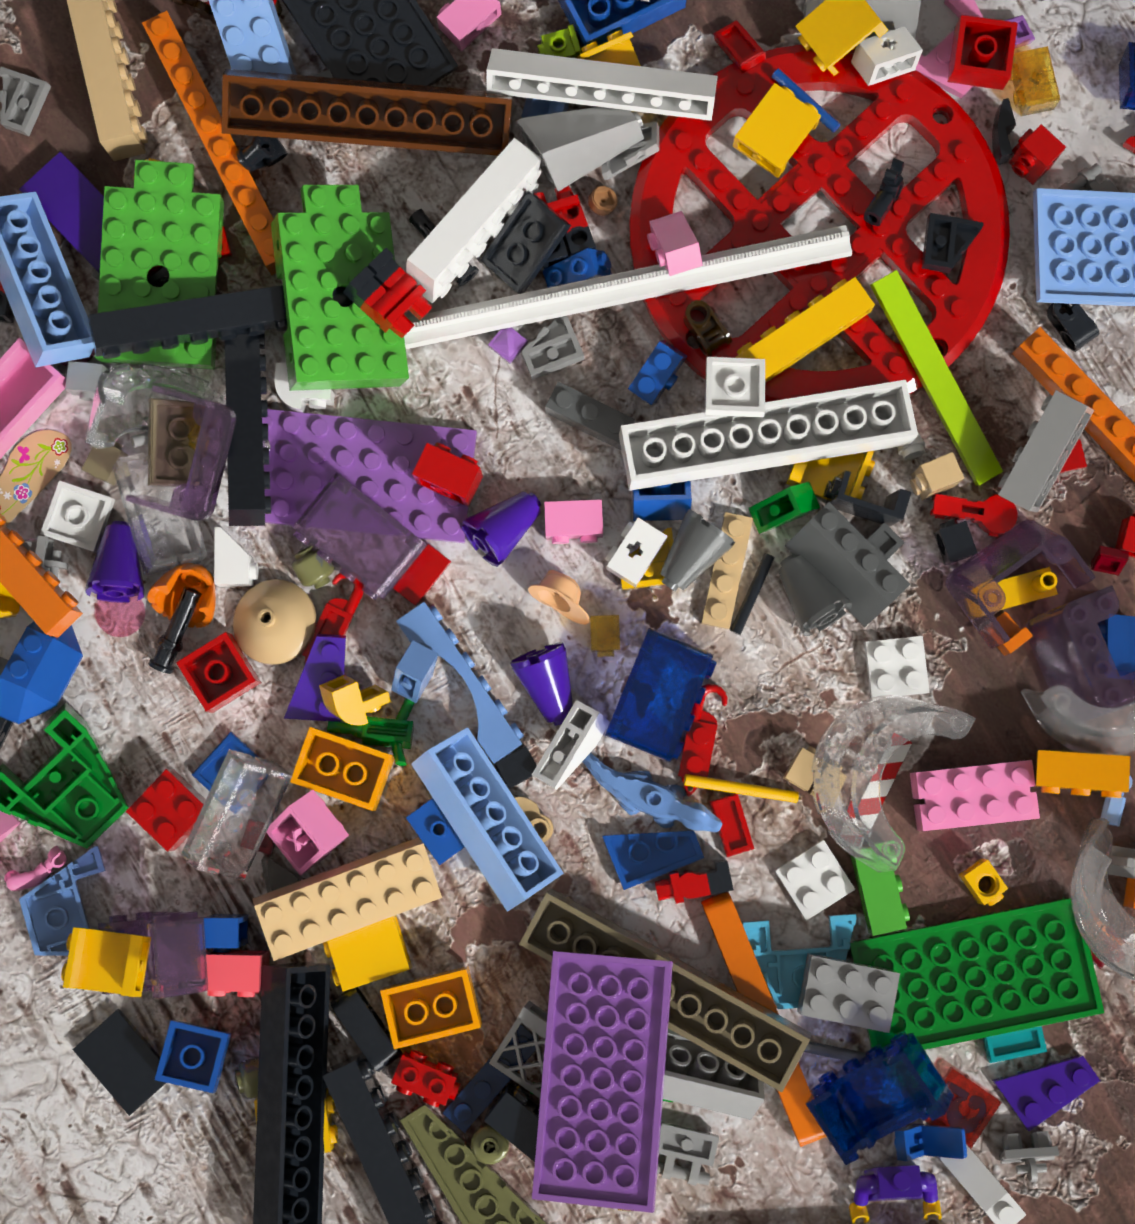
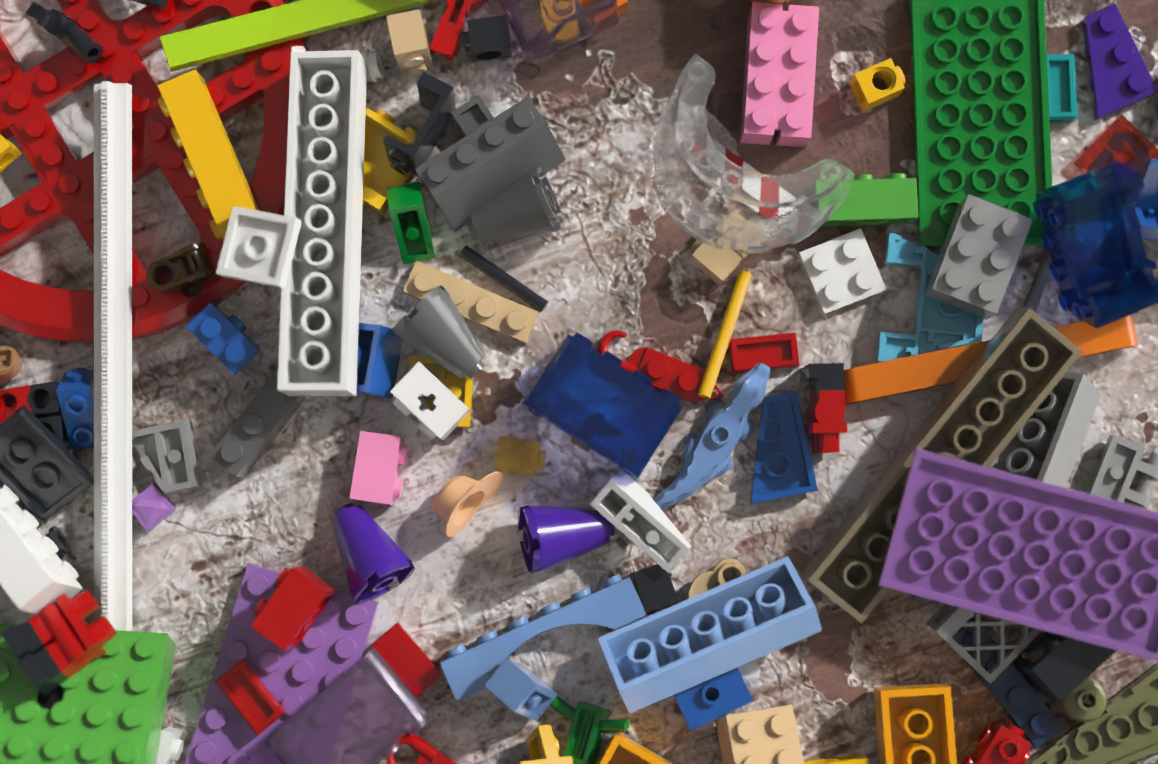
camera: 85 degrees left, 0 degrees up
bright pink brick [647,211,703,276] -> none
white plate [864,636,930,699] -> none
none -> red tile [214,658,287,736]

